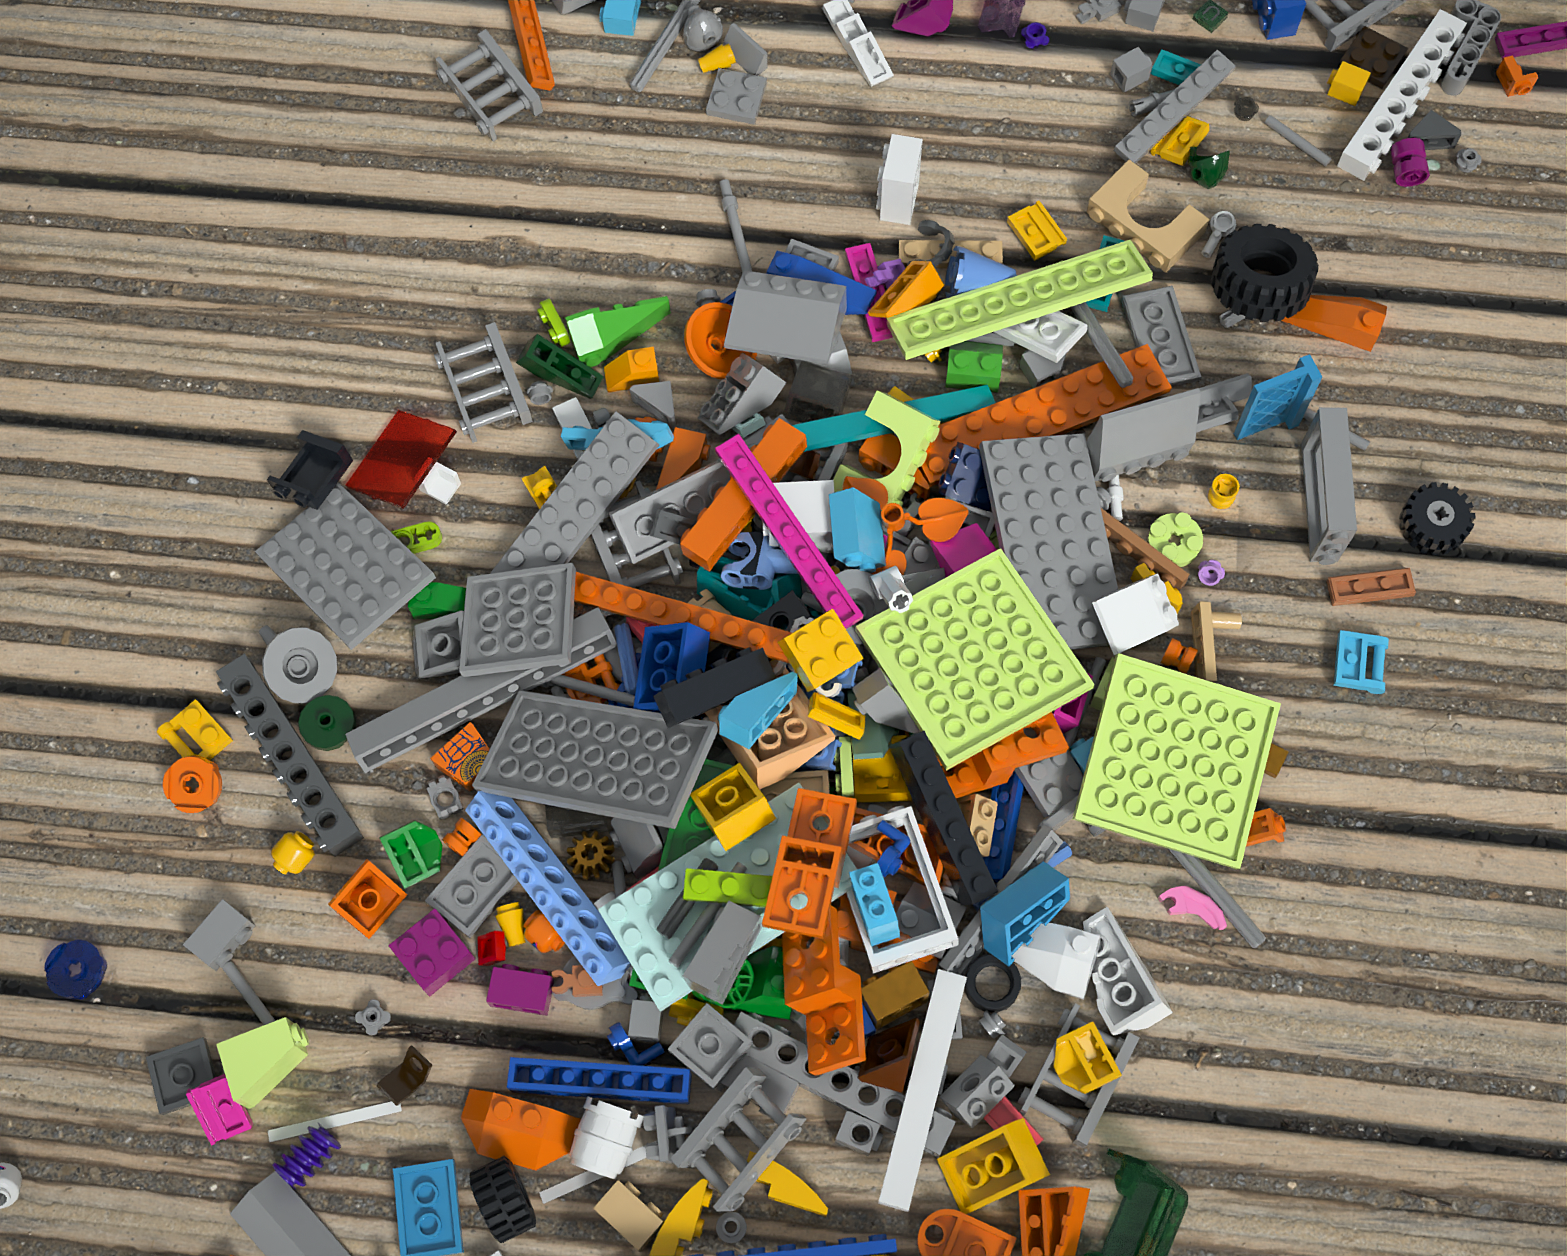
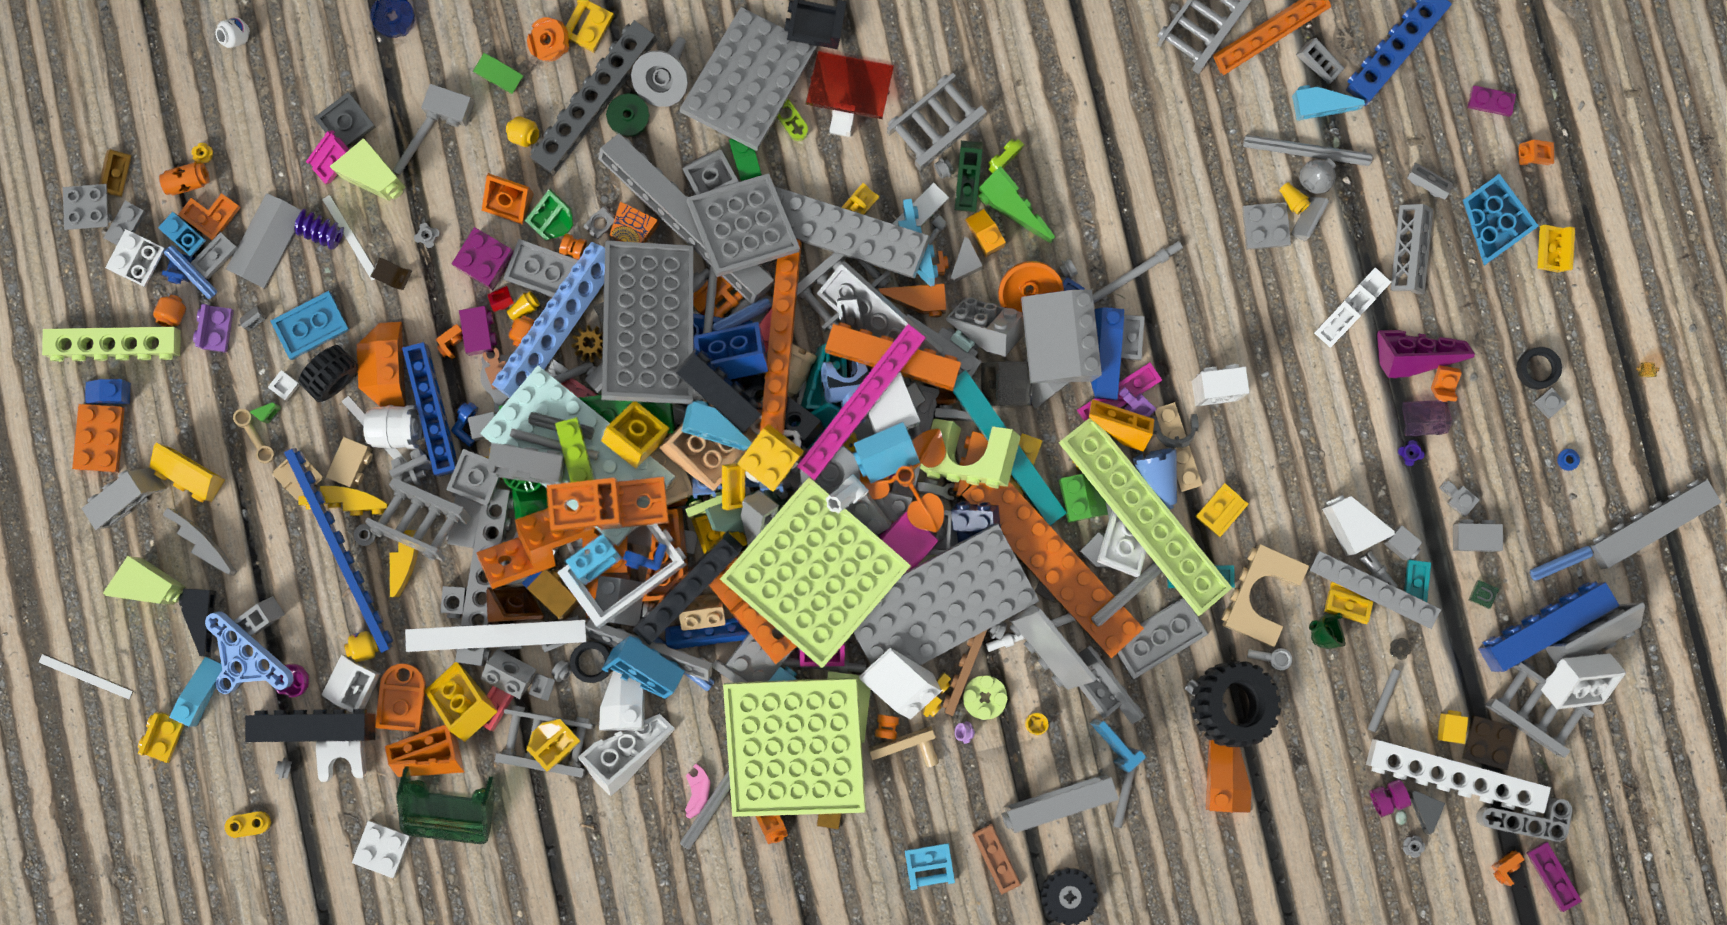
camera: 70 degrees right, 15 degrees up
none -> orange bracket [436,324,463,359]
none -> bright green slope [473,53,523,94]
none -> white slope [1322,495,1395,556]

